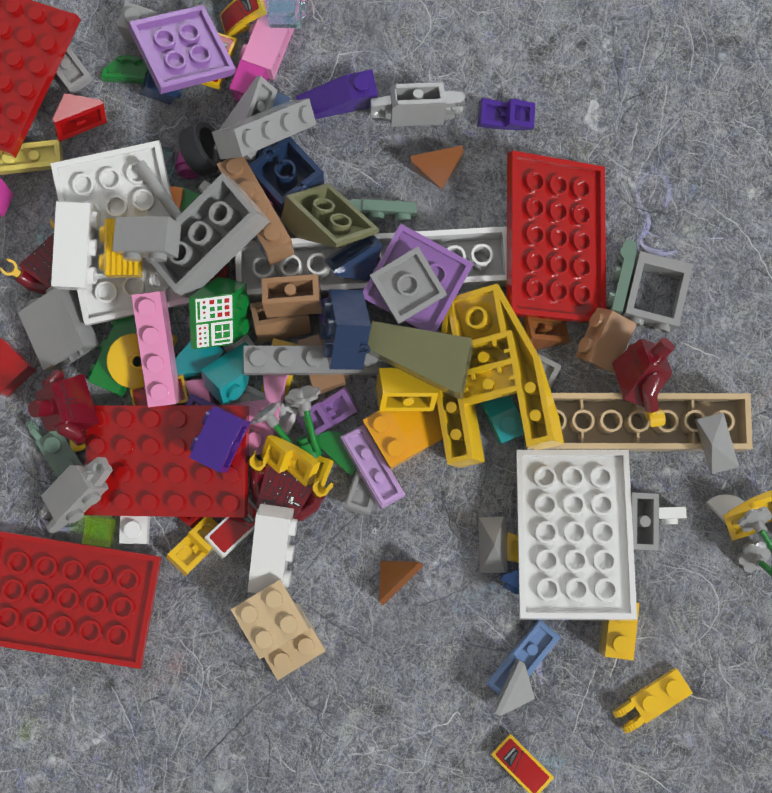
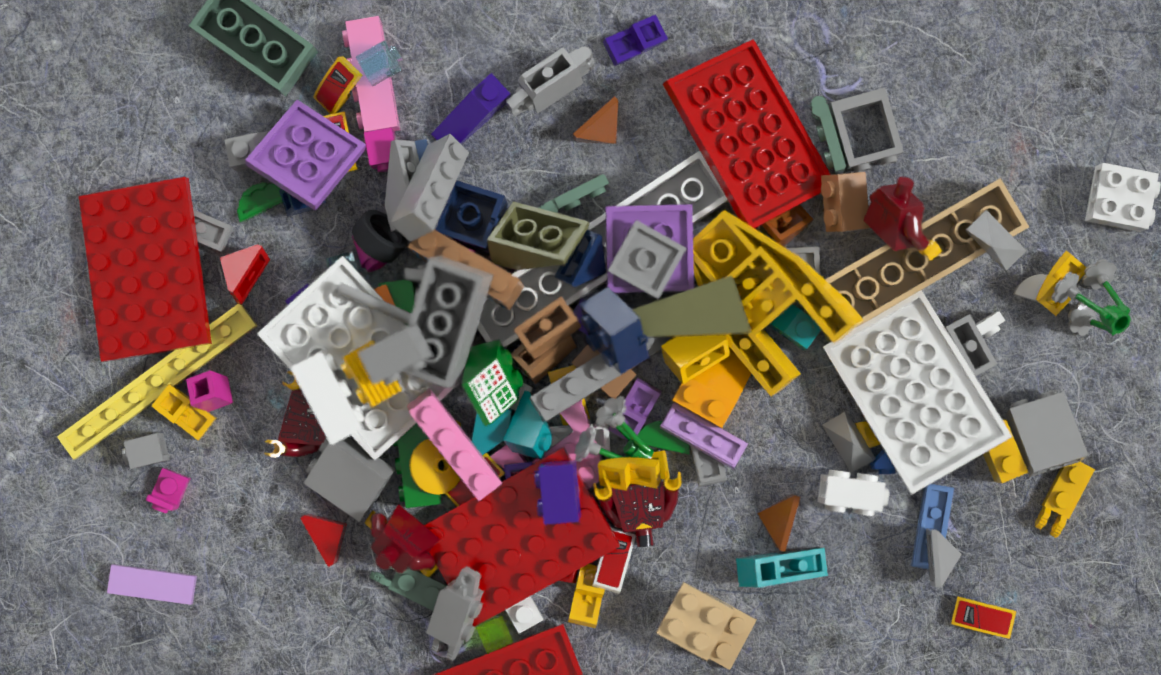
camera: 30 degrees left, 5 degrees up
white brick [248,504,298,593] -> none
none -> teal slope [736,548,828,588]
none -> white brick [818,470,889,516]
none -> light grey brick [1005,391,1089,478]

